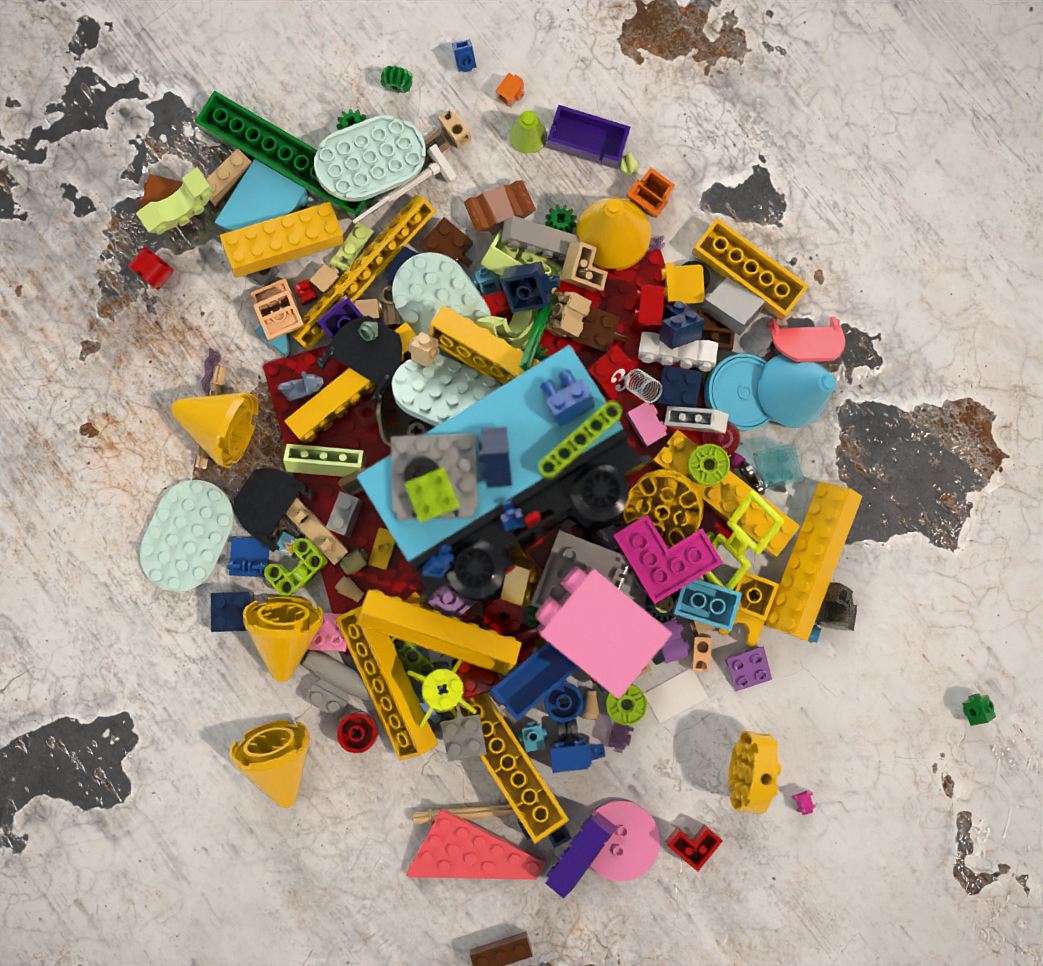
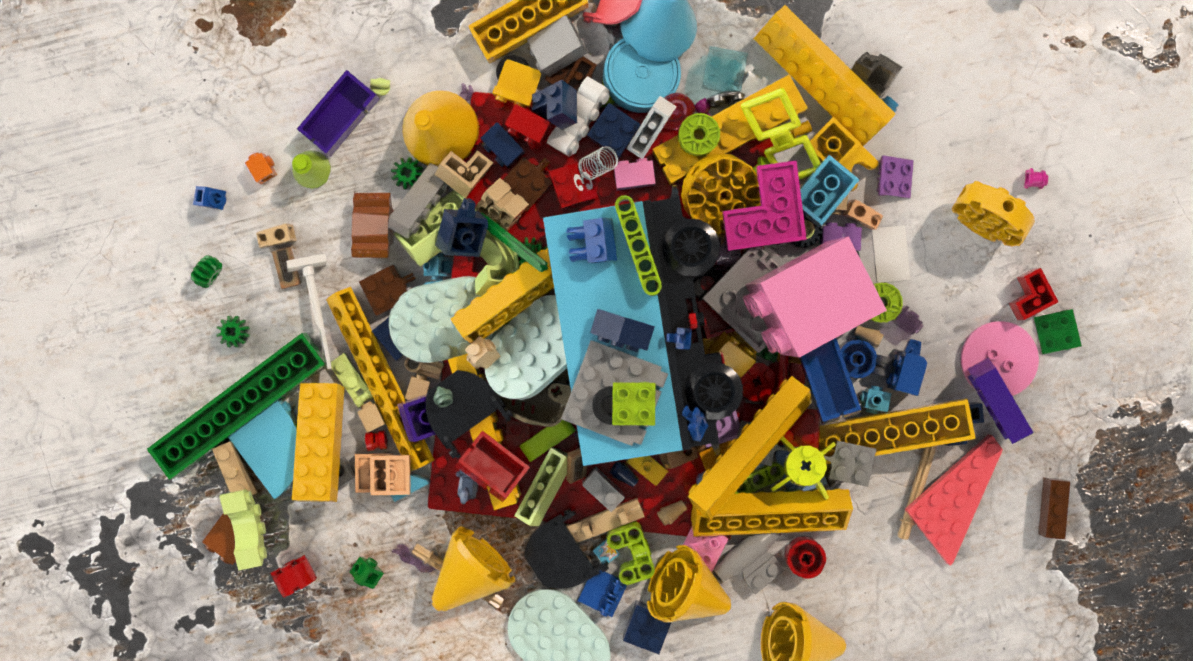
camera: 70 degrees left, 5 degrees up
light aqua plate [314,115,426,201] -> none
olive brick [339,548,369,575] -> none
orange plate [626,167,675,218] -> none
none -> green brick [349,556,384,589]
none -> red piece [455,430,530,503]
none -> dark blue brick [481,122,525,168]
none -> lime beam [519,420,576,462]
none -> dark blue cone [610,461,639,487]
none -> medium nougat torso [659,445,705,469]
none -> yellow pin [790,120,812,138]
none -> green hinge [1034,309,1082,354]

